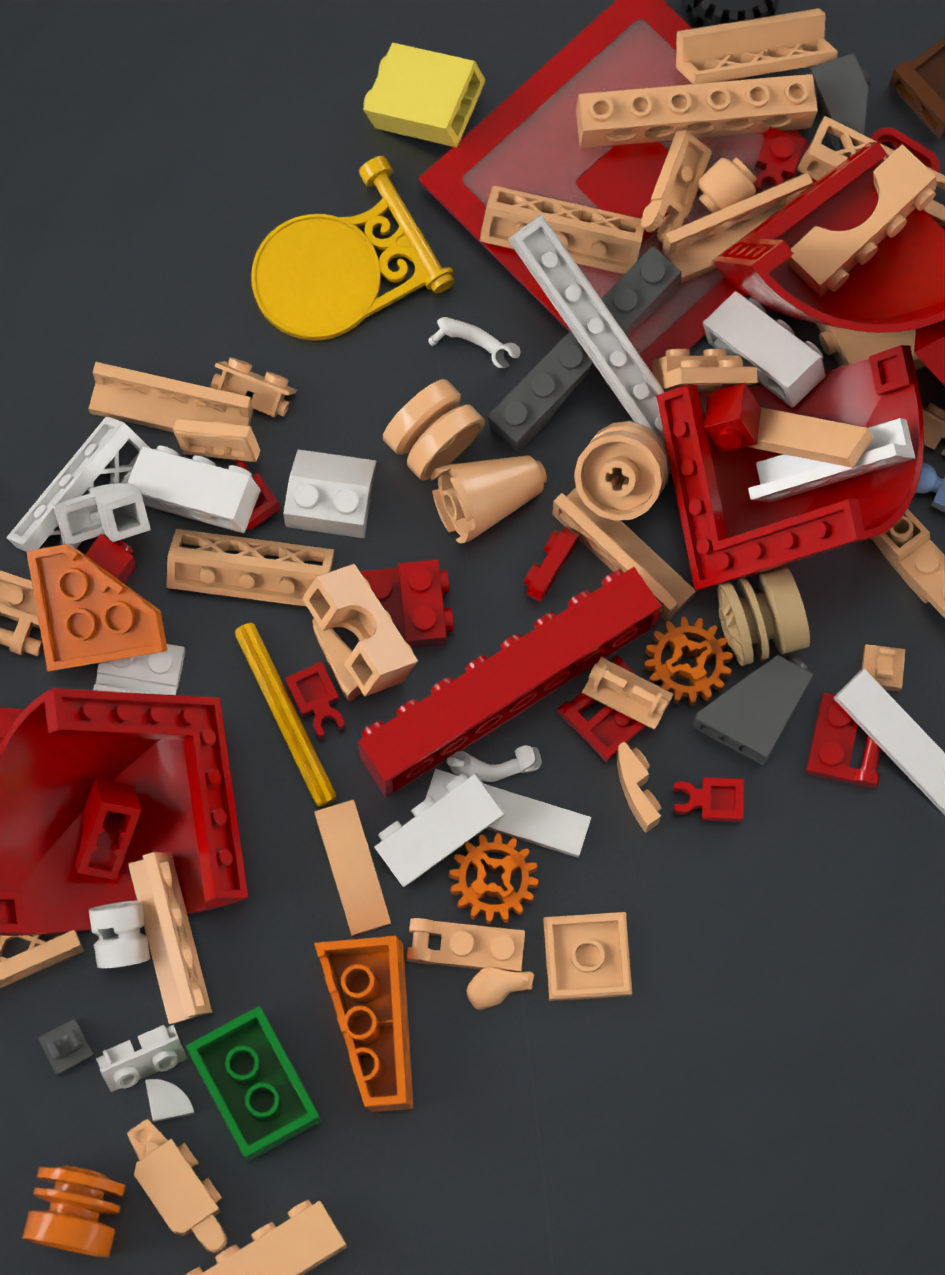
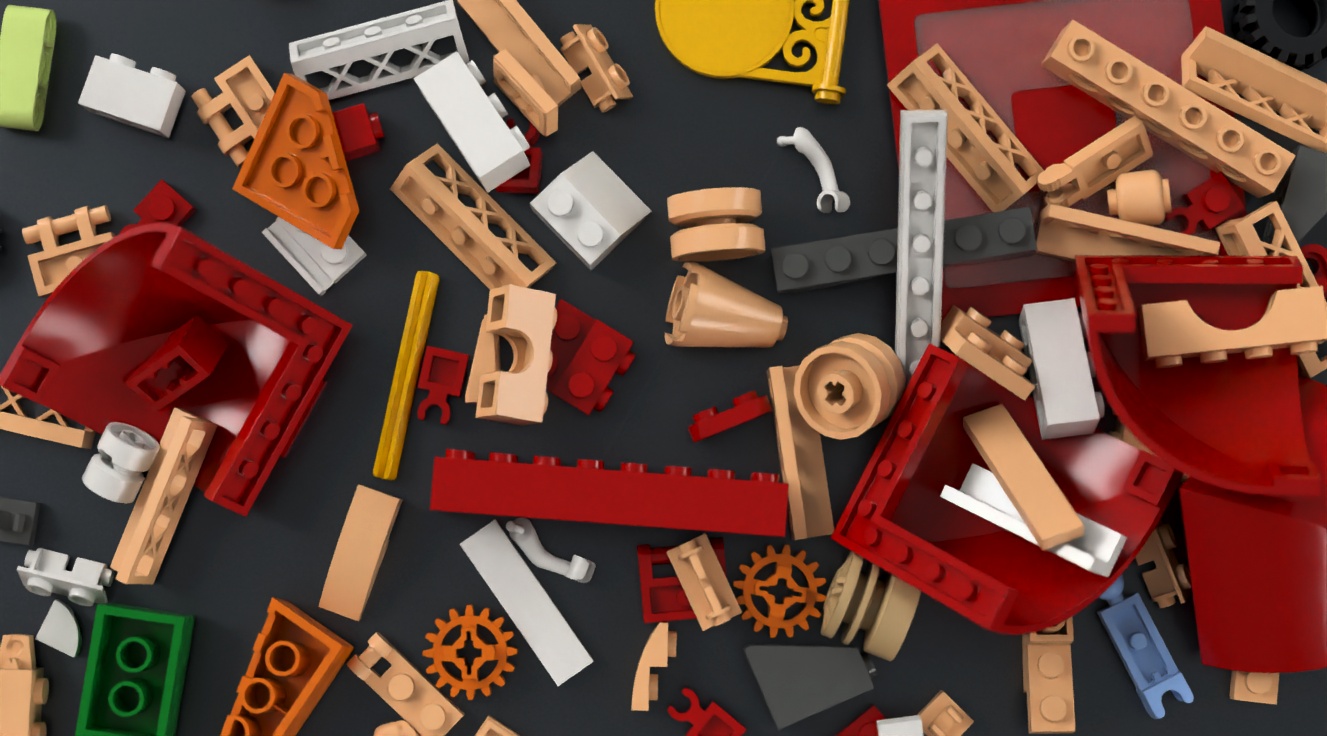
camera: 30 degrees right, 10 degrees up
white brick [53,483,151,545] -> none
white brick [375,773,505,887] -> none
red brick [703,383,761,453] -> none

